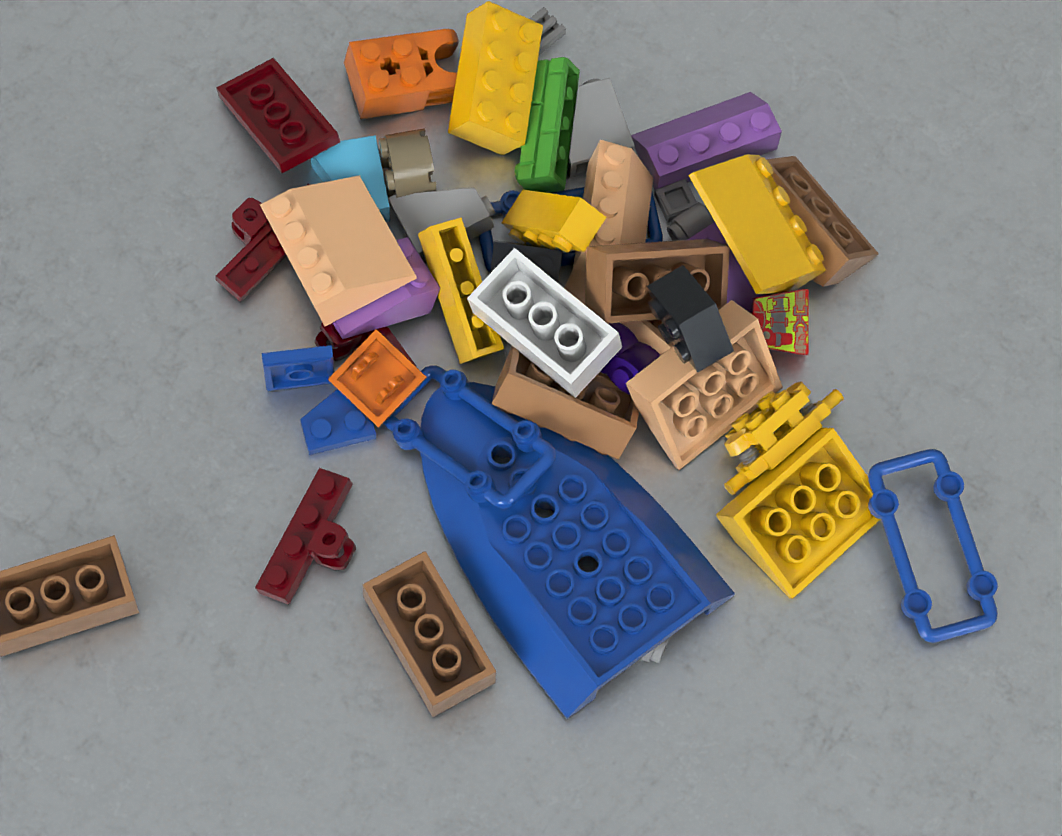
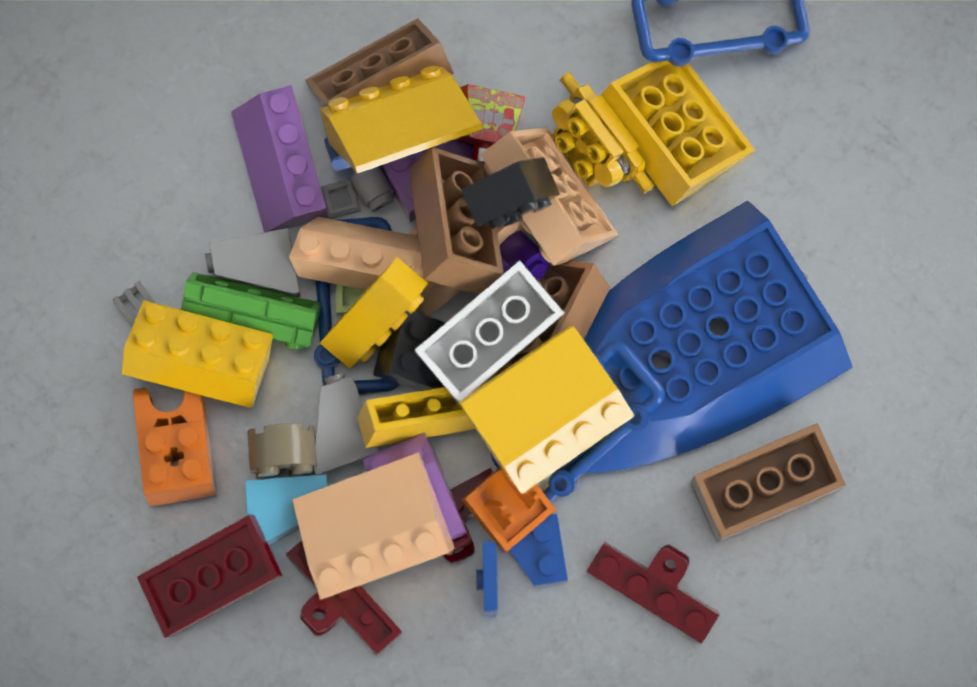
camera: 80 degrees left, 10 degrees up
none -> yellow slope [459,324,634,494]

